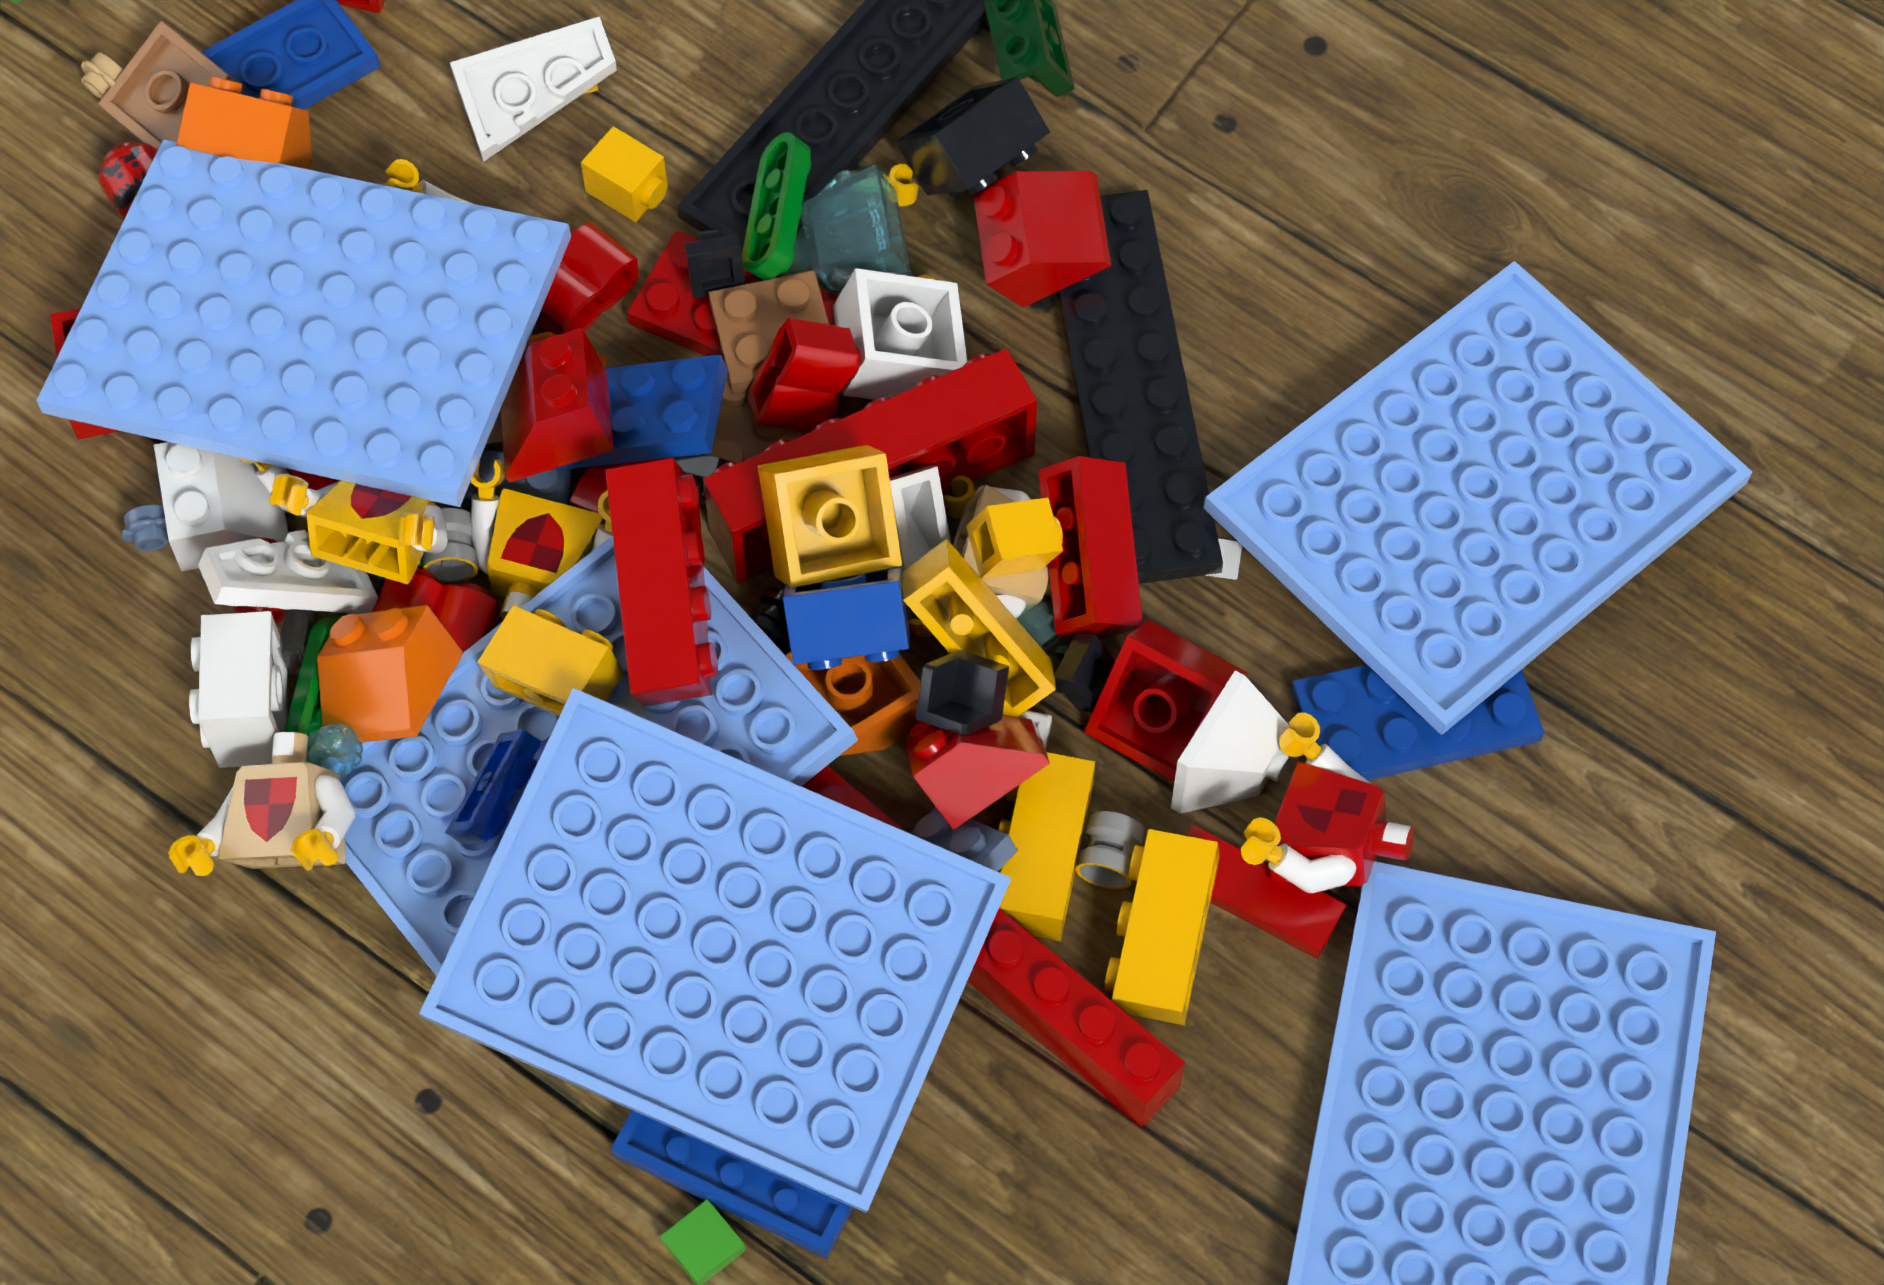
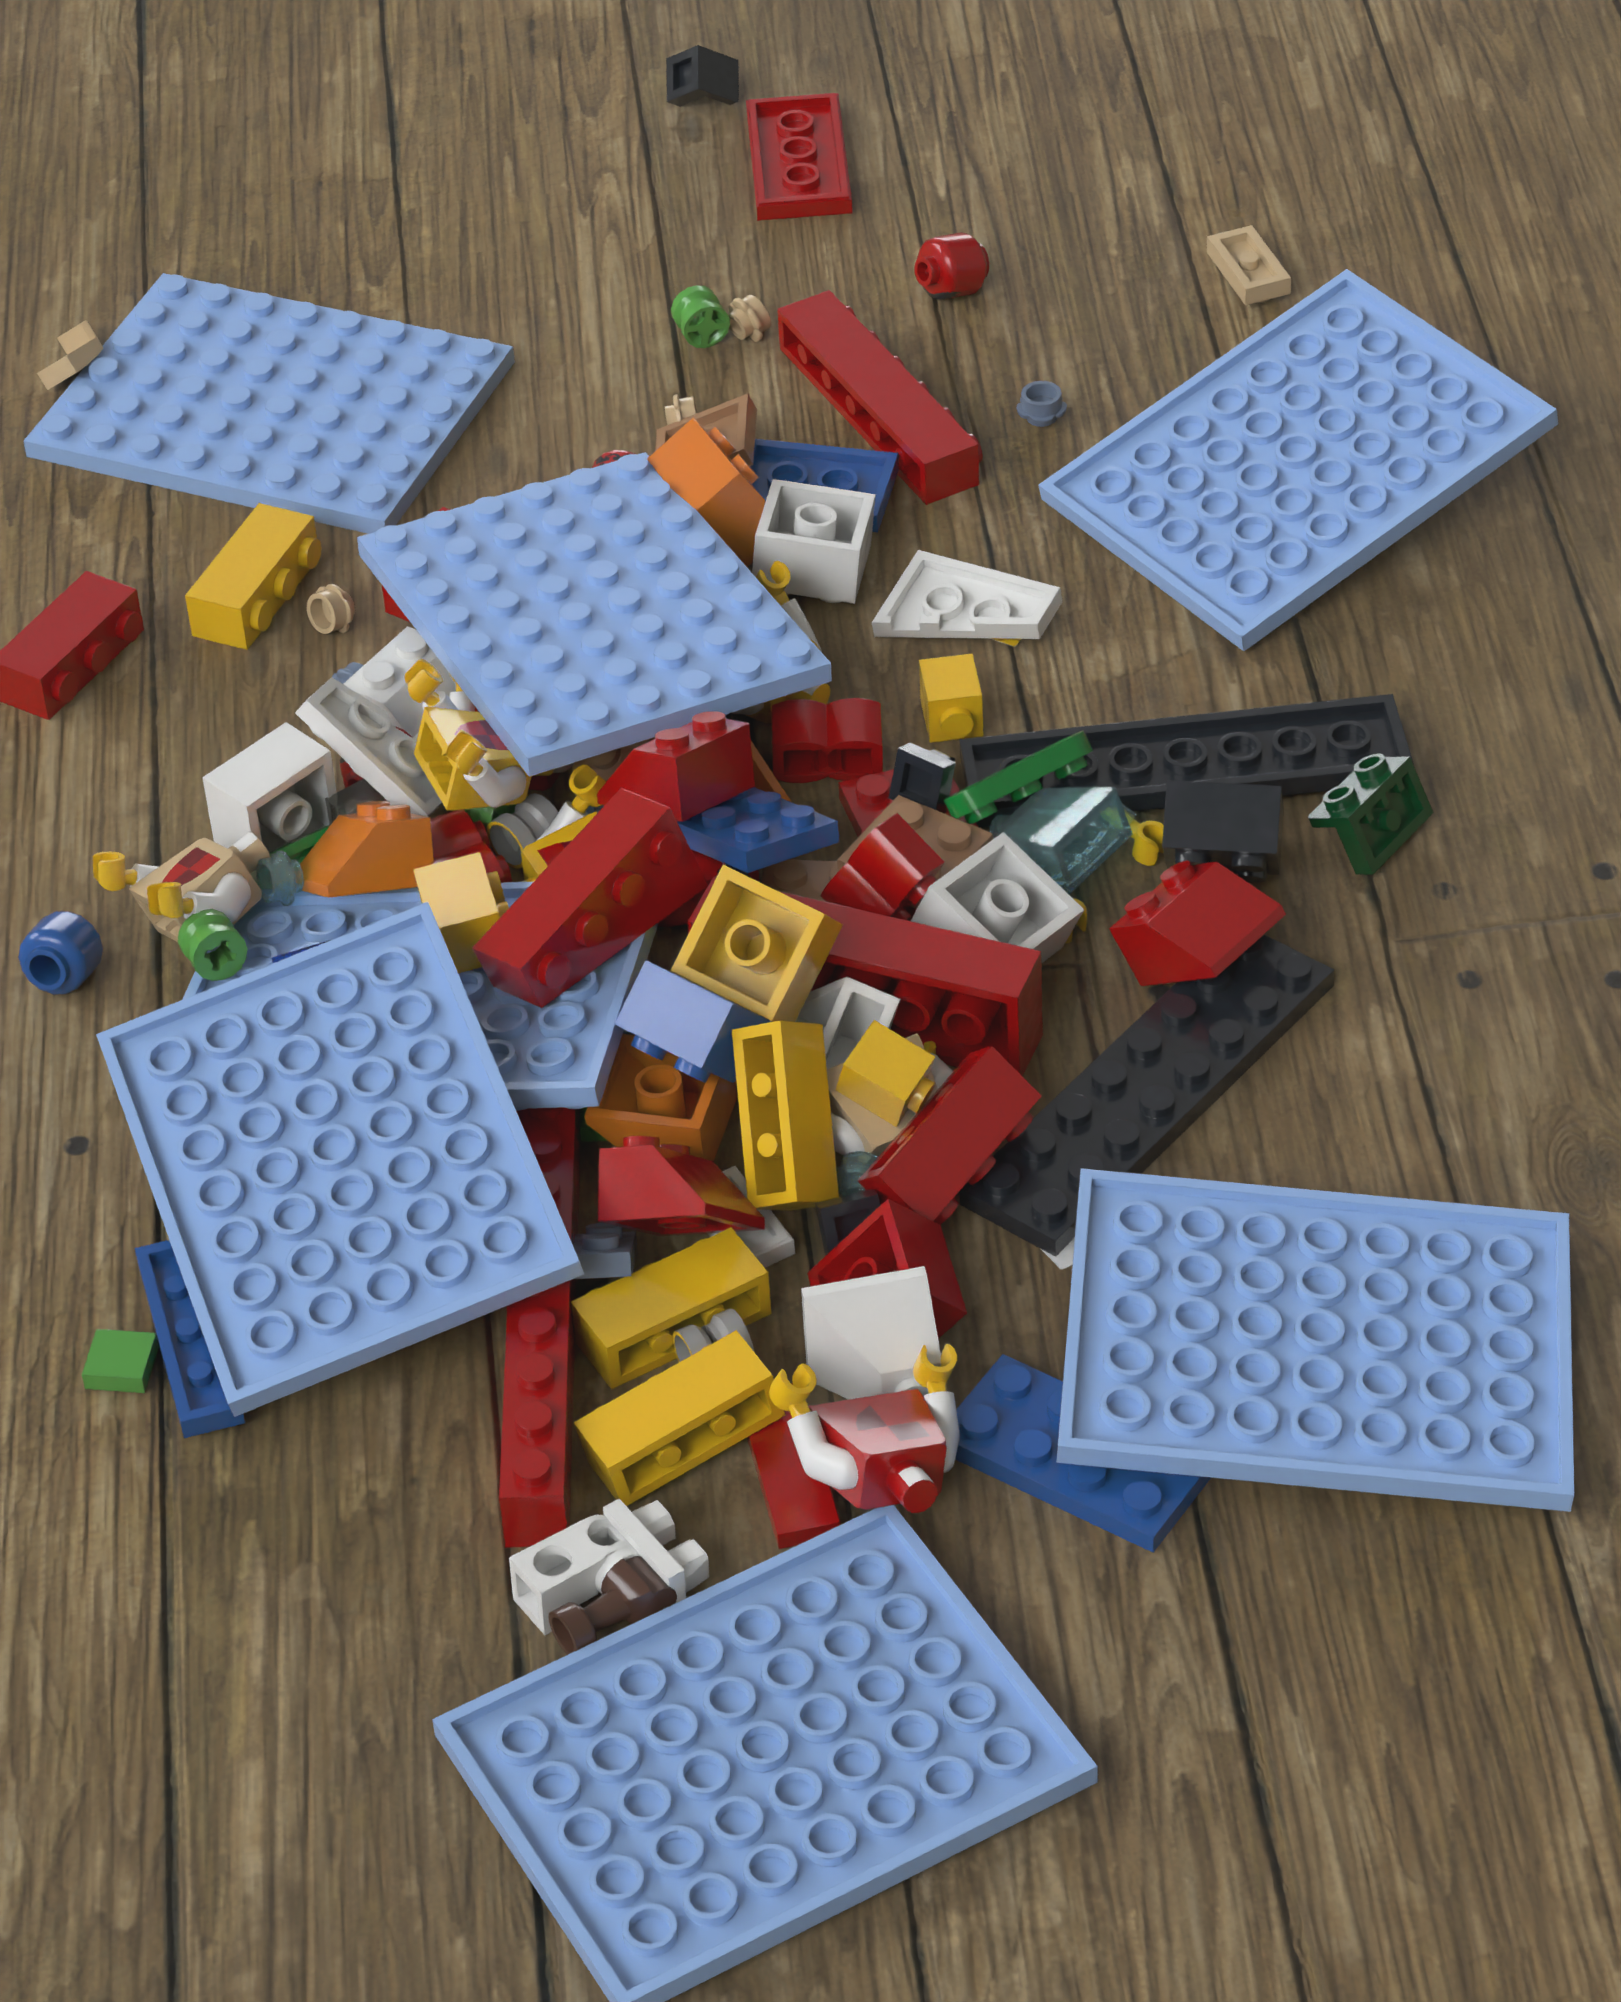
camera: 50 degrees right, 20 degrees down
black panel [916,650,1010,736] -> none
none -> blue head [18,911,103,995]
none -> bright green wheel [178,909,248,981]
none -> tan plate [307,584,355,634]
none -> white hips [509,1499,709,1655]
none -> white brick [752,479,876,604]

